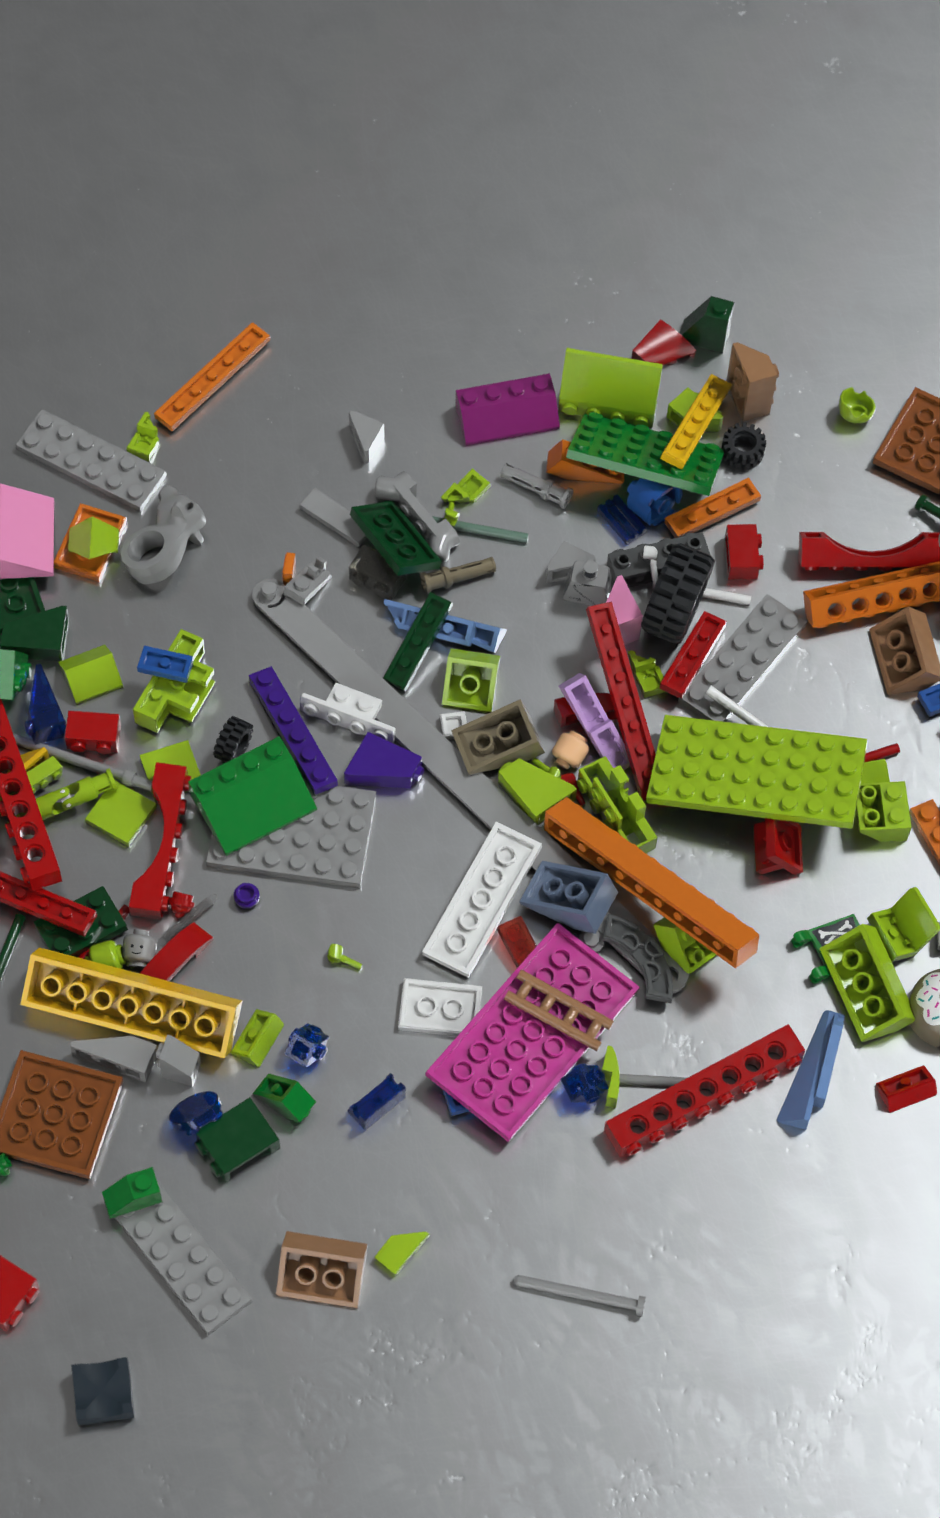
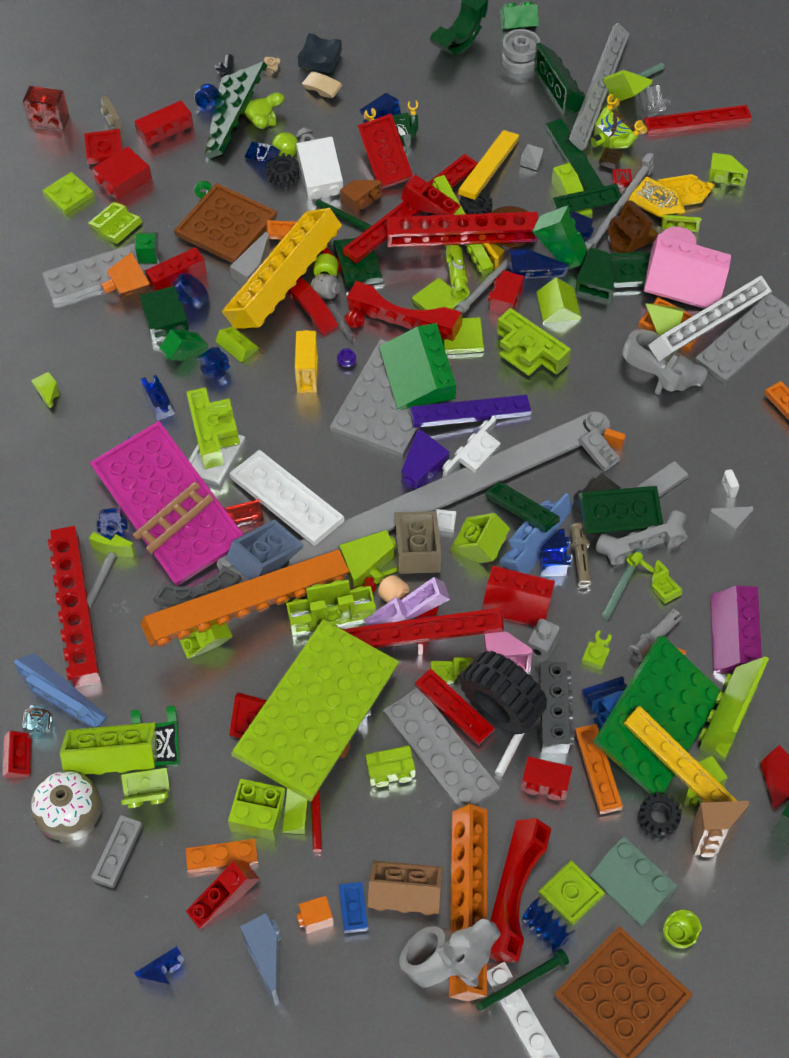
camera: 110 degrees right, 5 degrees down
black brick [71,1357,135,1426] -> none
lime slope [127,411,159,462] -> none
blue plate [137,646,194,683] -> none
light grey slope [156,1035,201,1087] -> none
black tyre [213,716,253,763] -> none
medium nougat slope [276,1231,368,1308] -> none
lime hand [327,944,362,970] -> none
light grey slope [546,541,596,583] -> none
white hand [643,546,658,581] -> none
white bar [705,685,769,727] -> none
none -> clear light blue head [22,705,53,739]
none -> lime plate [42,172,94,215]
none -> lime slope [88,202,143,244]
none -> orange torso [101,252,150,297]
none -> red brick [145,247,207,291]
none -> lime piece [186,387,240,469]
none -> orange plate [266,220,297,240]
none -> yellow window [295,330,318,393]
none -> lime brick [365,745,415,787]
none -> red slope [481,565,555,627]
none -> clear blue piece [522,897,575,951]
none -> lime tile [538,860,605,927]
none -> clear blue slope [539,529,571,576]
none -> lime plate [581,630,612,671]
none -> sand green slope [590,837,677,927]
none -> white brick [648,275,772,362]
none -> white tile [722,469,739,498]

